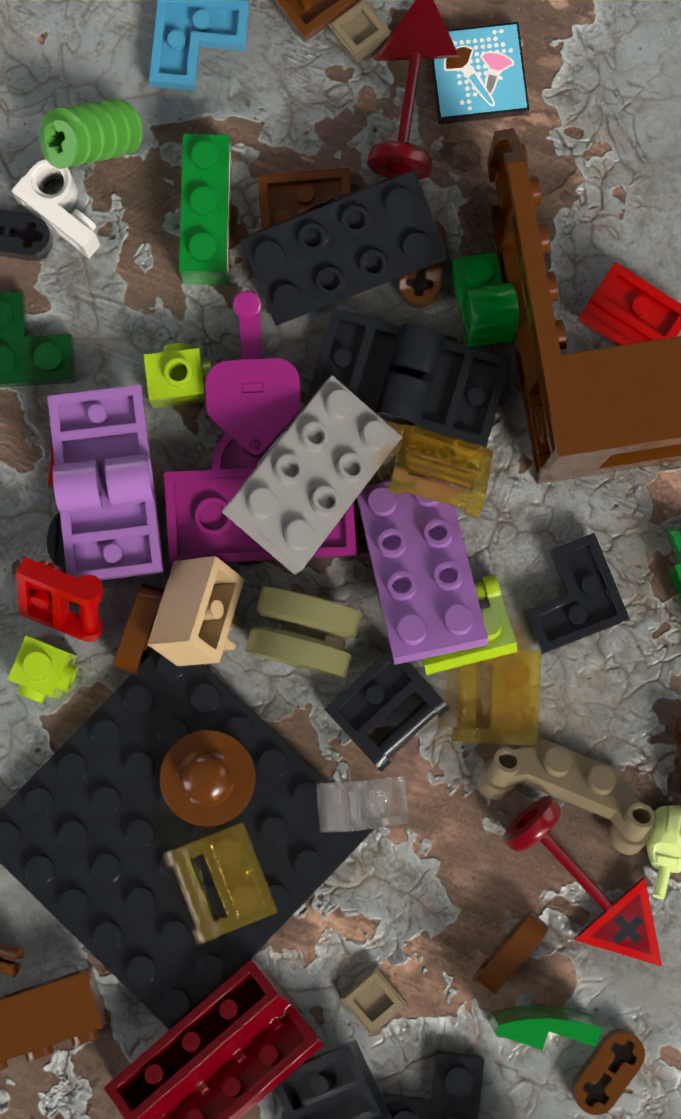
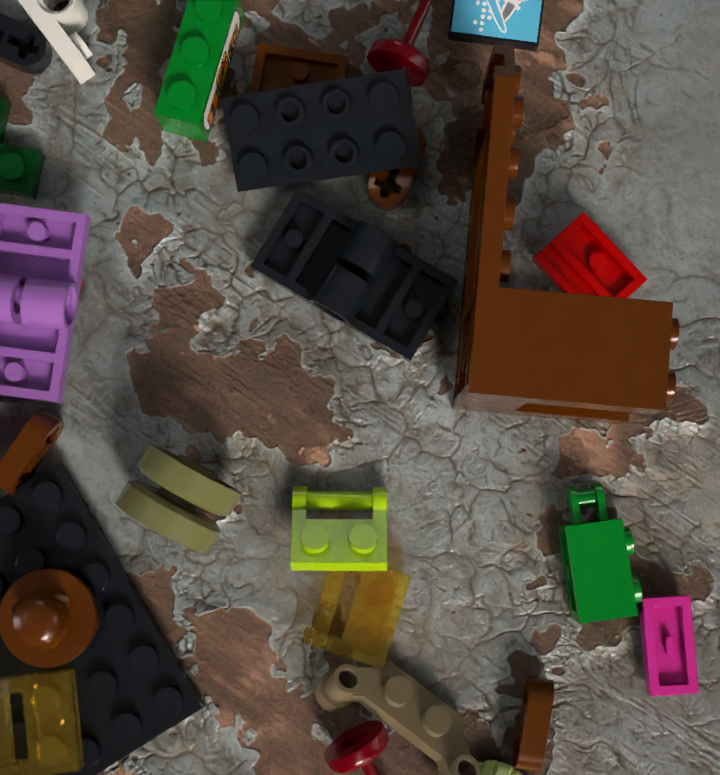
camera: 20 degrees right, 0 degrees up
lime brick [144,343,212,409] -> none
tan brick [147,556,245,666] -> none
magenta plate [164,290,356,566] -> none
light grey plate [221,375,402,575] -> none
clear plate [316,776,409,832] -> none
black plate [324,649,450,772] -> none
medium lavender plate [357,469,488,665] -> none
clear yellow plate [387,424,493,519] -> none
green plate [449,253,519,347] -> none
black plate [524,533,630,655] -> none

